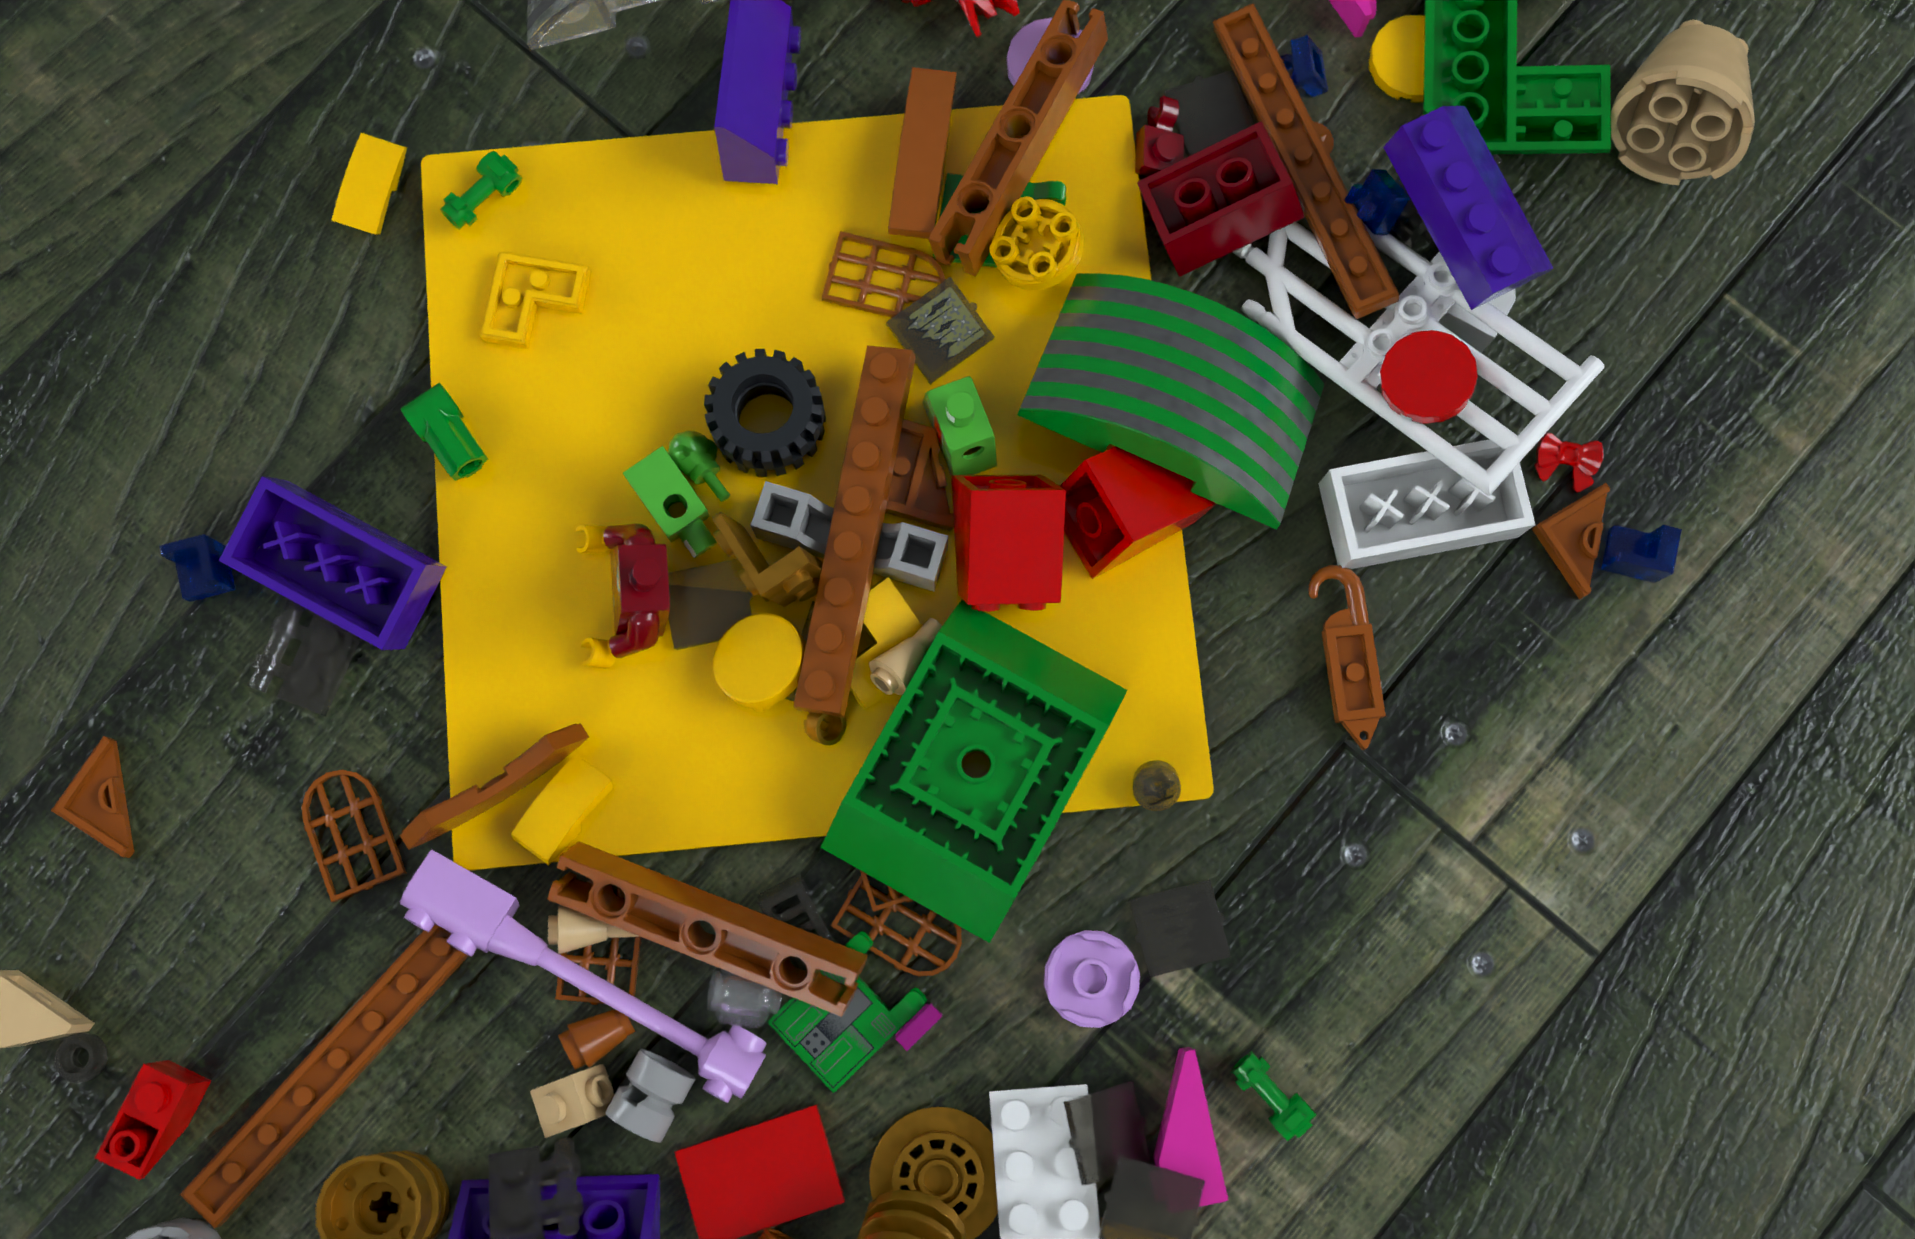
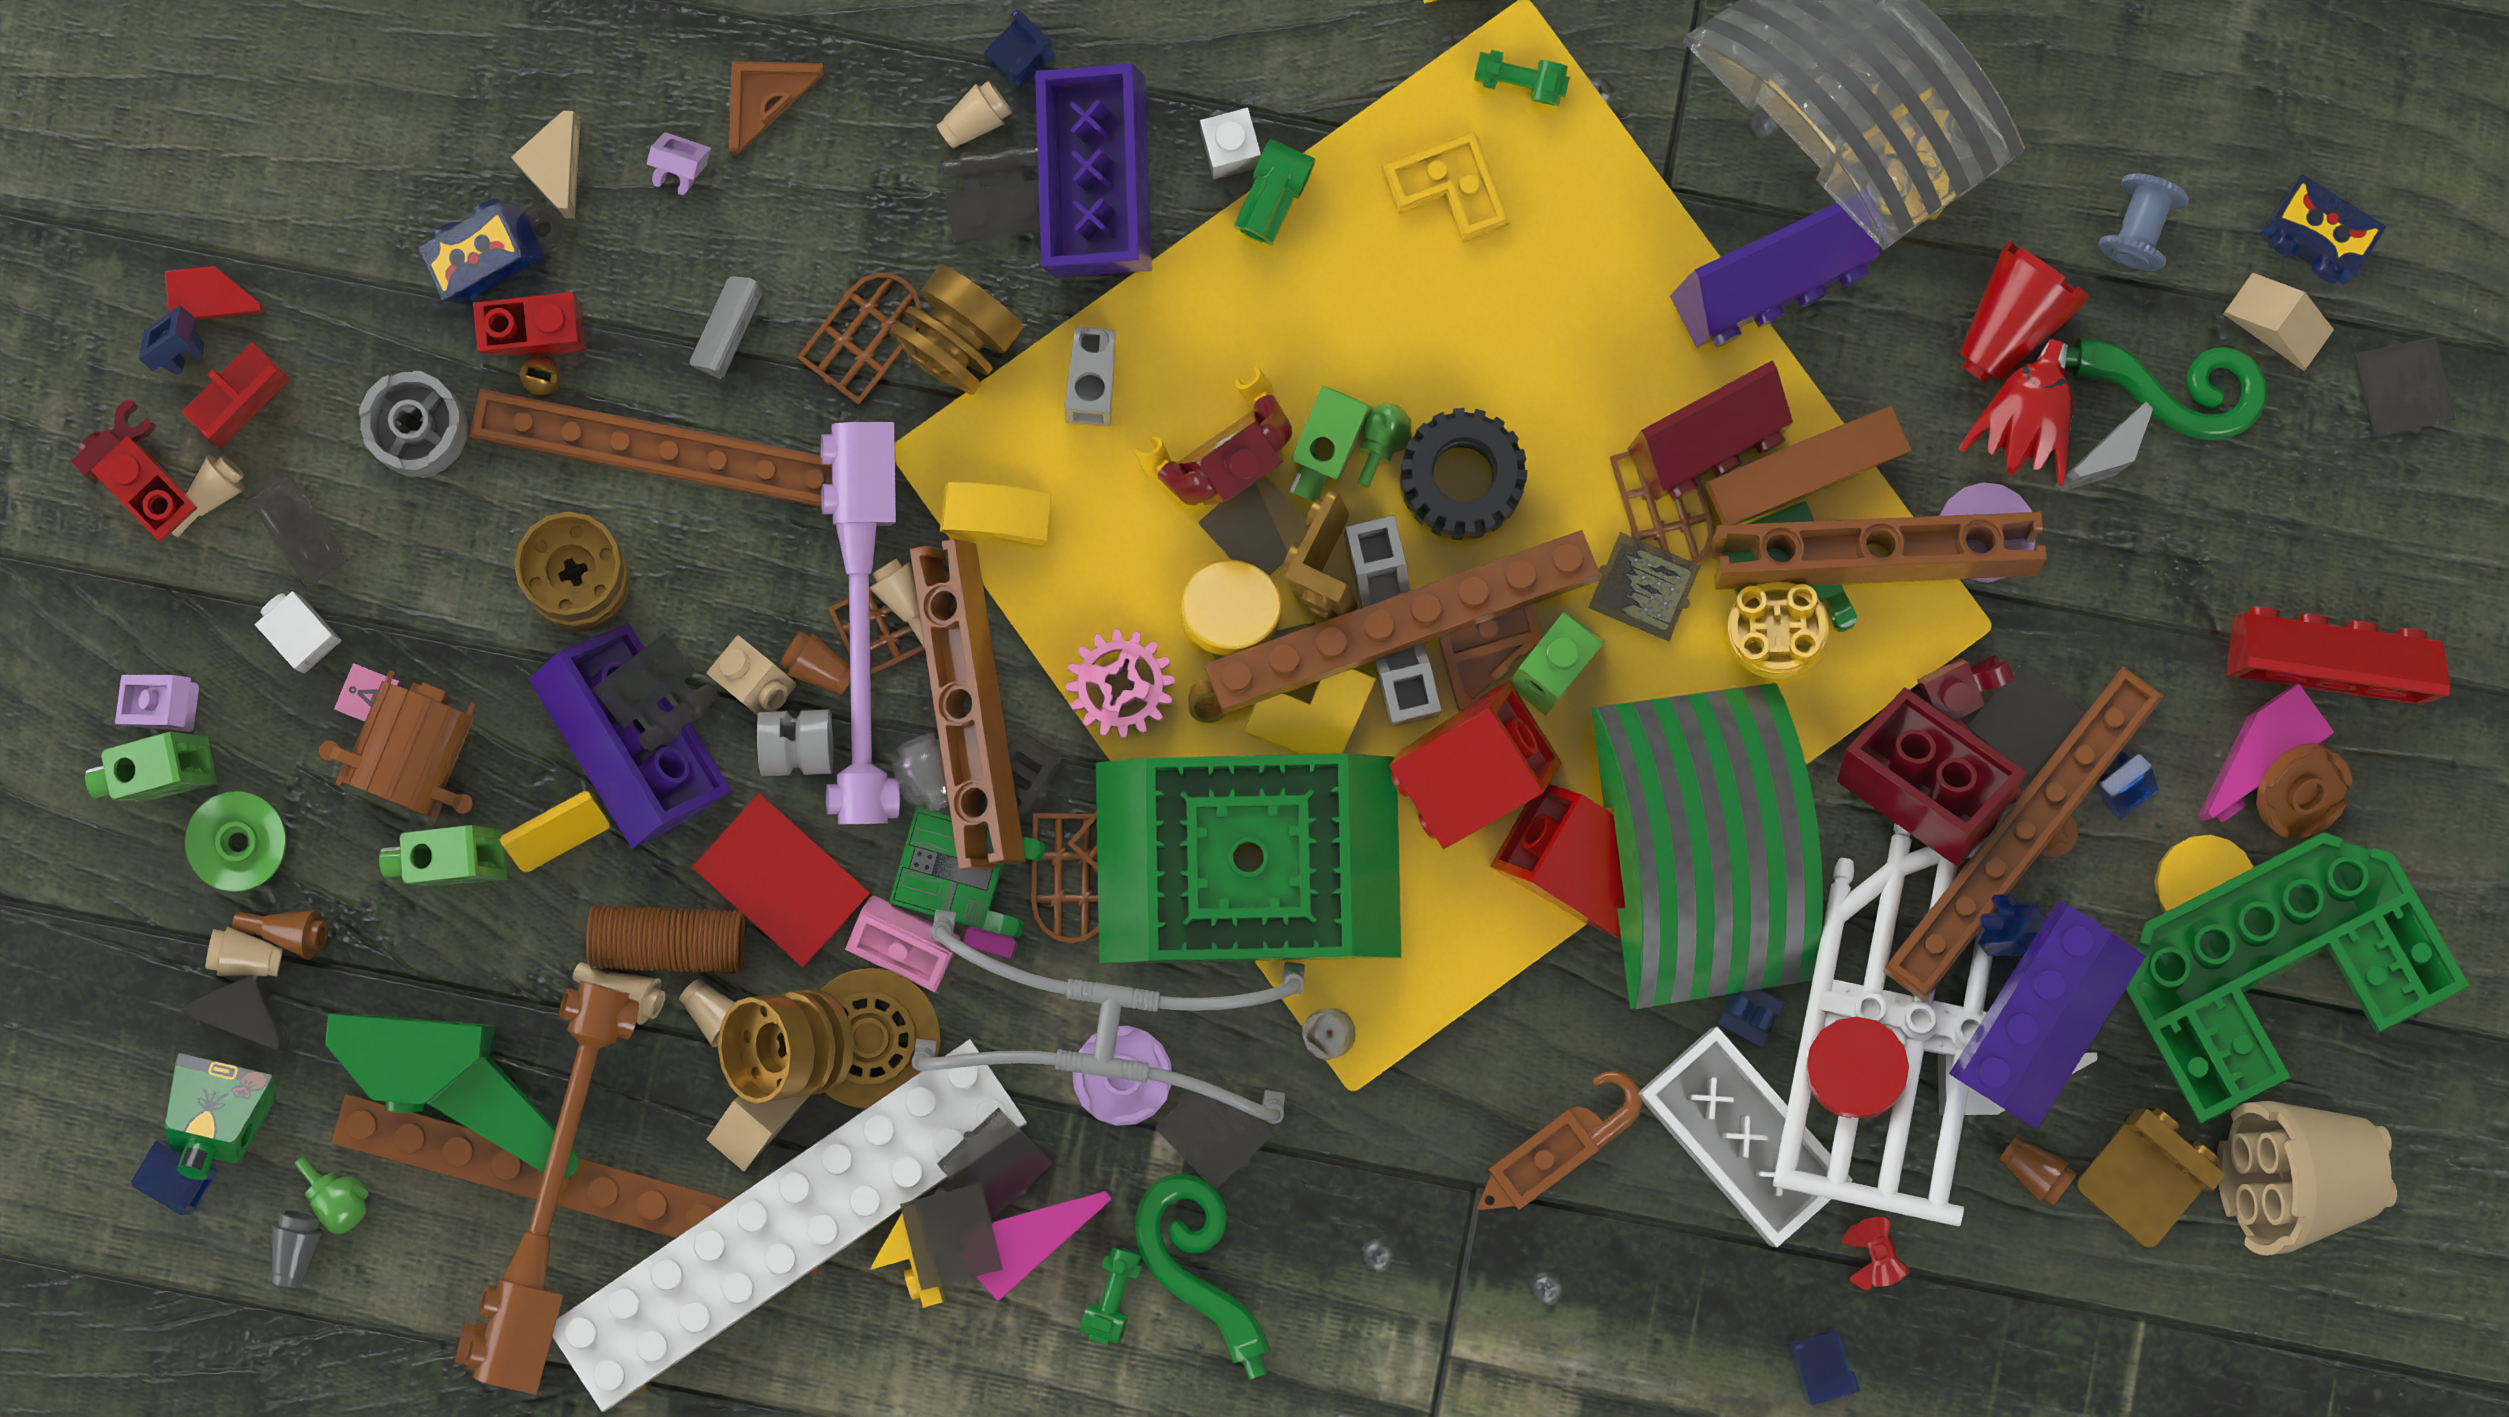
camera: 60 degrees right, 5 degrees up
dark orange tile [400,723,589,850] -> none
tan cone [869,618,942,695] -> none
dark orange tile [1532,483,1610,600] -> none
none -> clear blue brick [418,199,545,302]
none -> pearl gold hinge [520,356,561,398]
none -> lavender tile [647,132,711,195]
none -> light grey slope [690,276,763,379]
none -> bright pink slope [845,896,961,992]
none -> pearl gold wheel [889,264,1024,395]
none -> light grey bar [912,910,1305,1124]
none -> tan cone [936,81,1012,149]
none -> light grey leg [1065,327,1116,426]
none -> bright pink gear [1066,629,1175,740]
none -> green plant [1134,1173,1271,1380]
none -> white brick [1200,108,1261,180]
none -> dark red slope [1627,360,1793,501]
none -> dark blue tile [1715,989,1785,1048]
none -> dark orange cone [1999,1136,2077,1206]
none -> pearl gold bracket [2076,1108,2226,1248]

